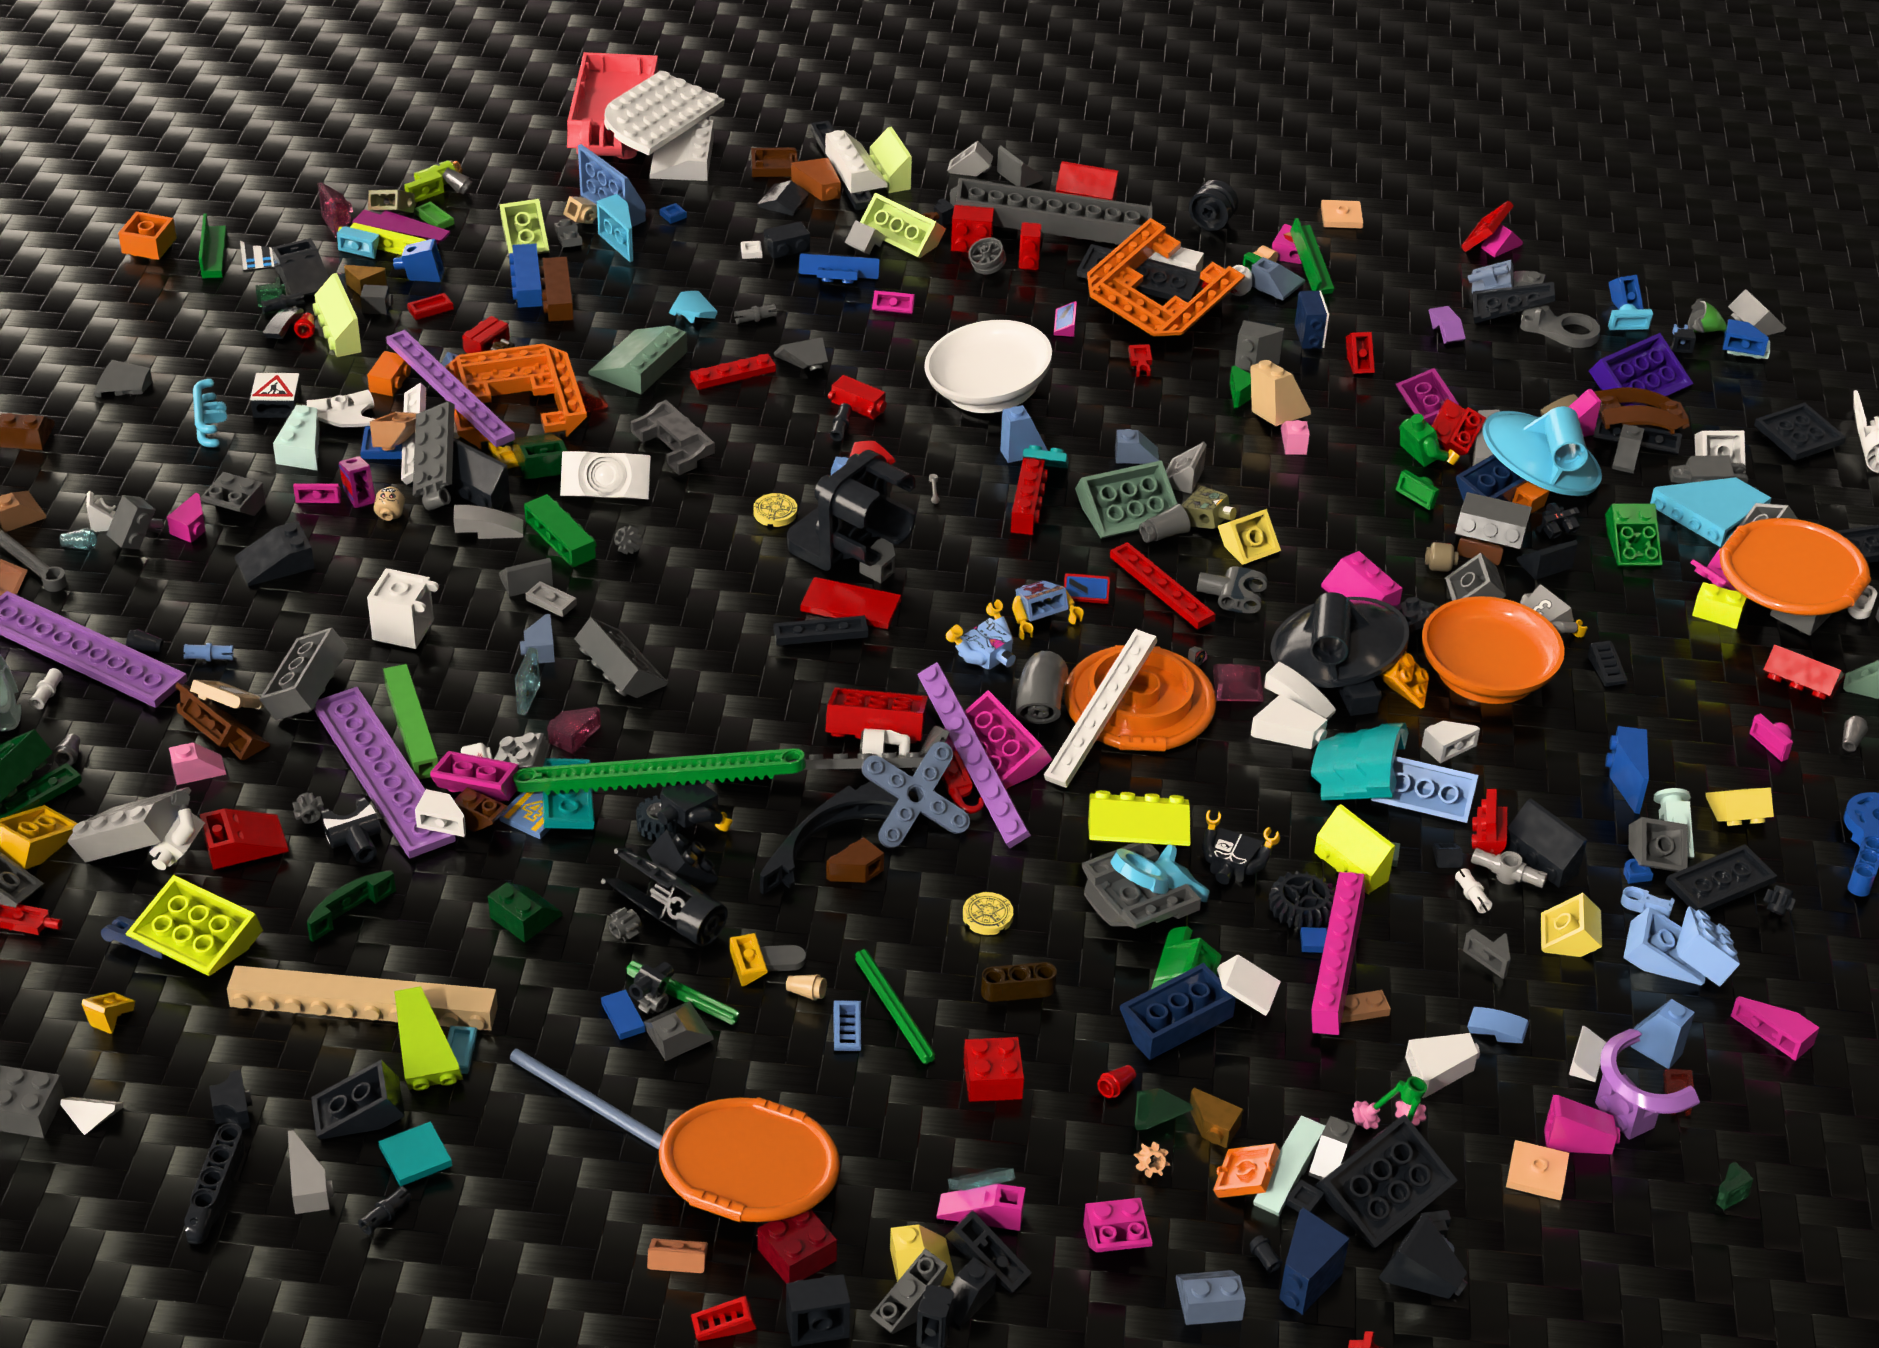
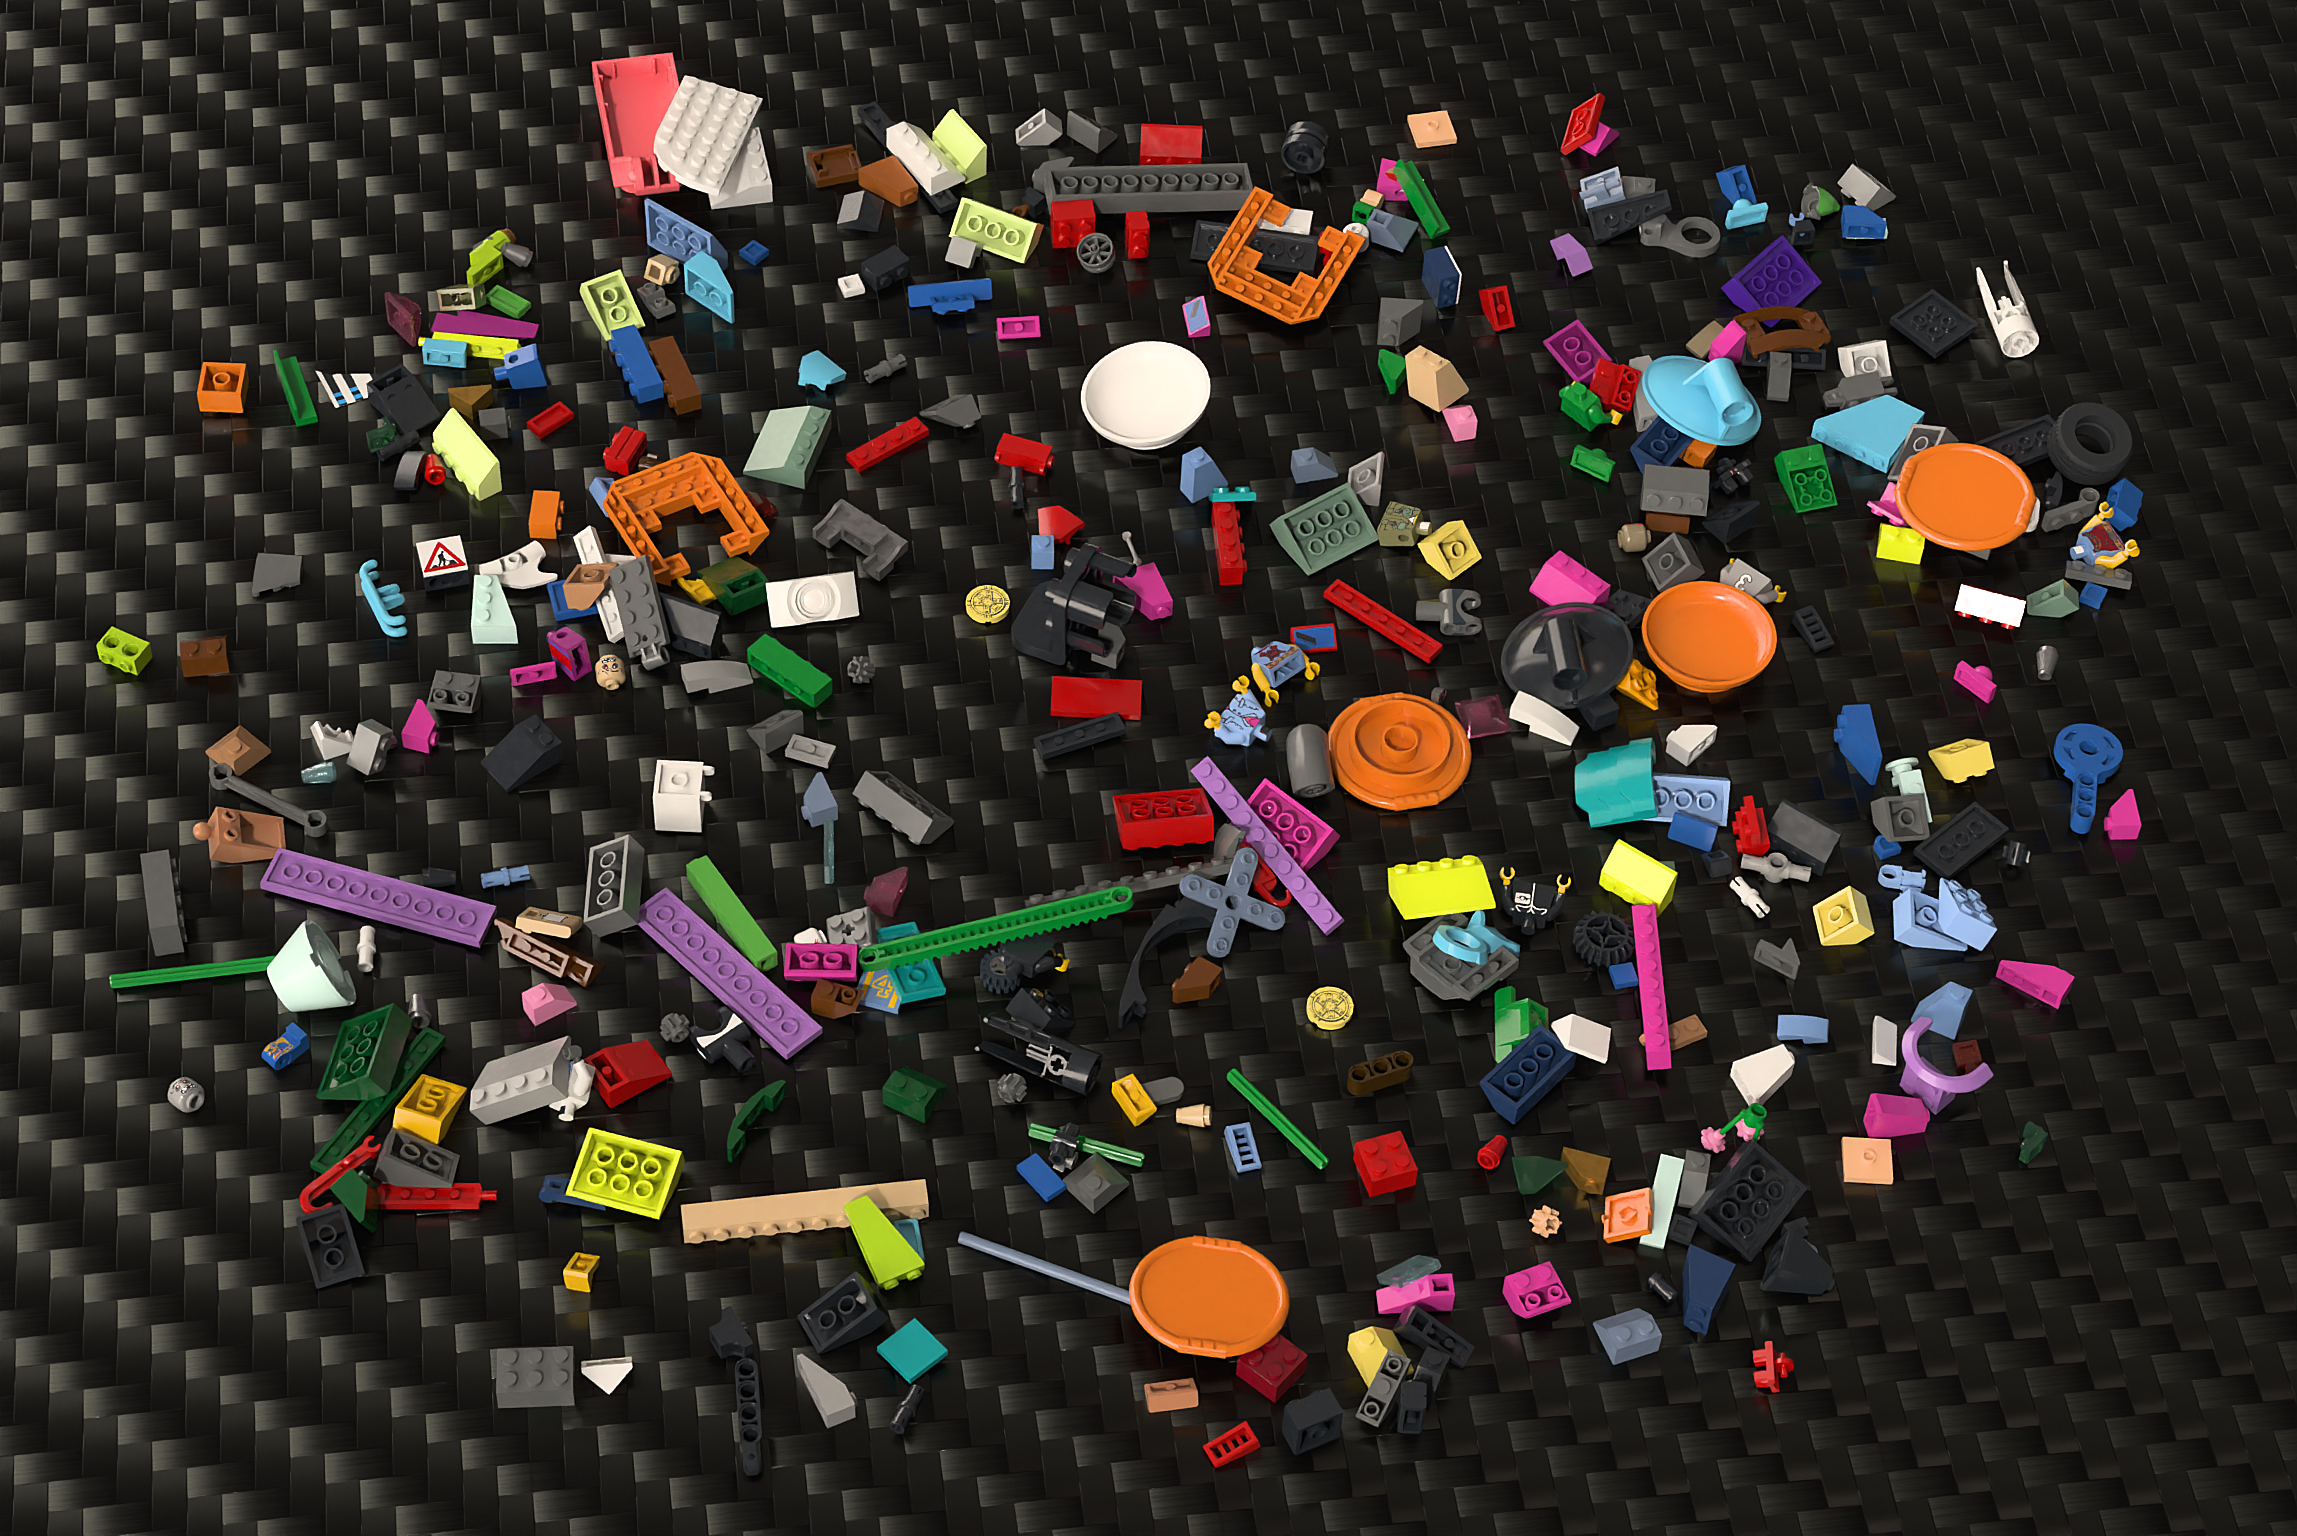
camera: 15 degrees left, 10 degrees up
medium lavender plate [386,330,515,447] -> none
white slope [415,789,466,837] -> none
white piece [860,728,910,757] -> none
white plate [1044,629,1157,788] -> none
red plate [1128,344,1152,377] -> none
dark grey plant [1139,504,1190,543] -> none
white slope [1251,694,1327,749] -> none
none -> dark pink slope [1113,563,1173,620]
none -> blue slope [1668,812,1718,852]

